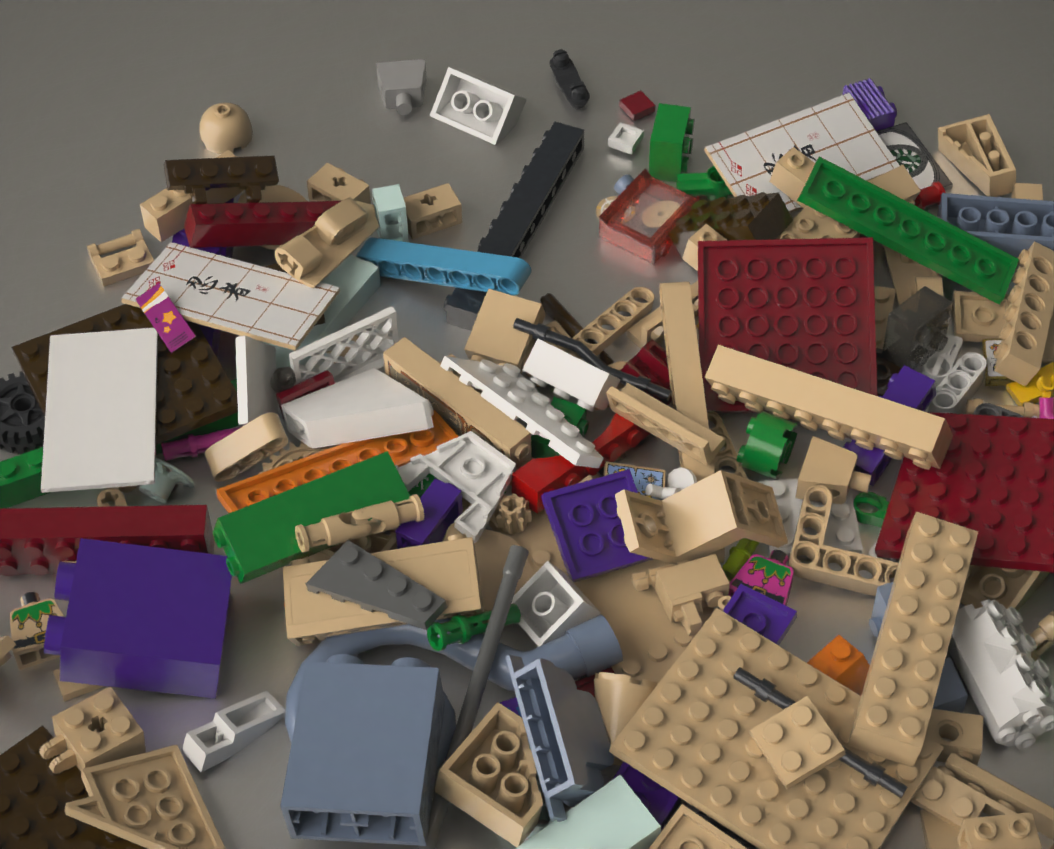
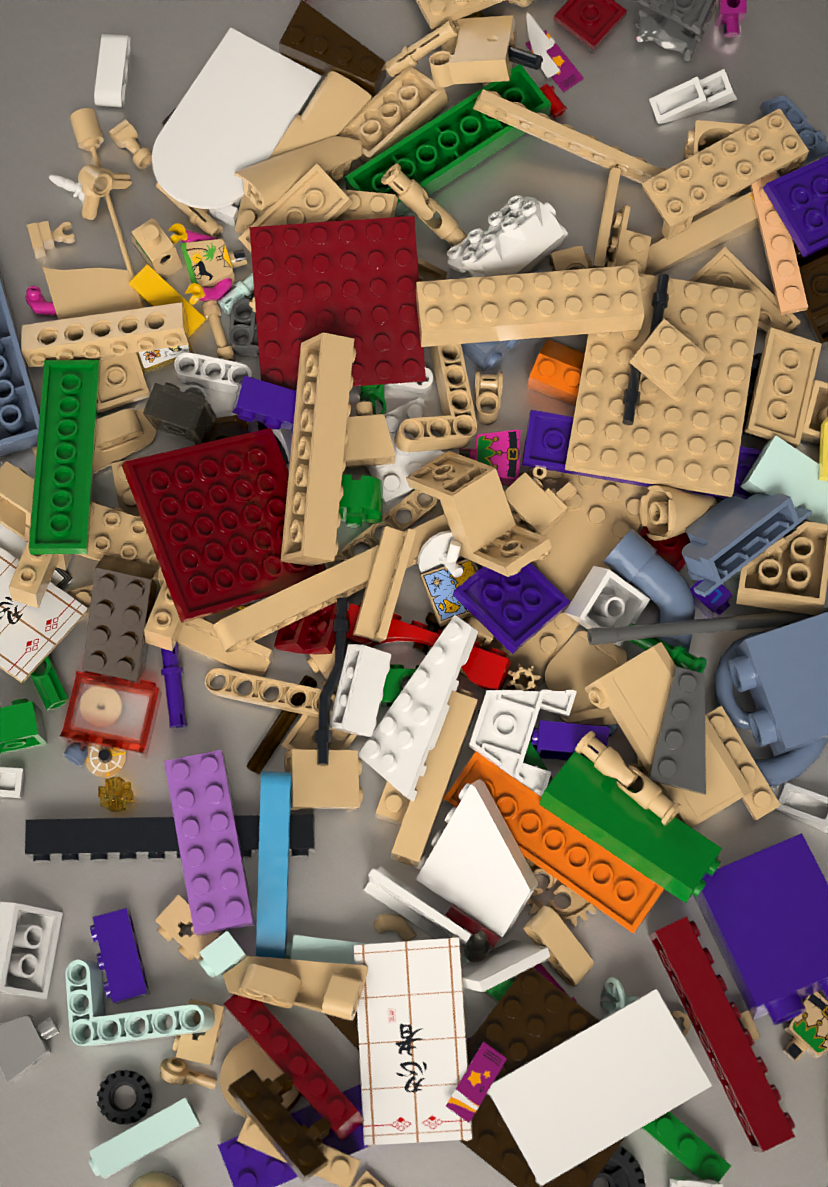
camera: 115 degrees left, 25 degrees up
none -> light aqua beam [66,960,215,1046]
none -> light aqua brick [88,1098,202,1179]
none -> dark purple brick [90,908,150,1004]
none -> black tyre [97,1070,153,1125]
none -> clear yellow gear [98,776,134,812]
none -> tan plate [160,1057,217,1090]
none -> dark purple pin [161,642,188,729]
none -> medium lavender brick [164,750,255,936]
none -> tan piece [474,370,503,425]
none -> tan plate [706,706,781,820]

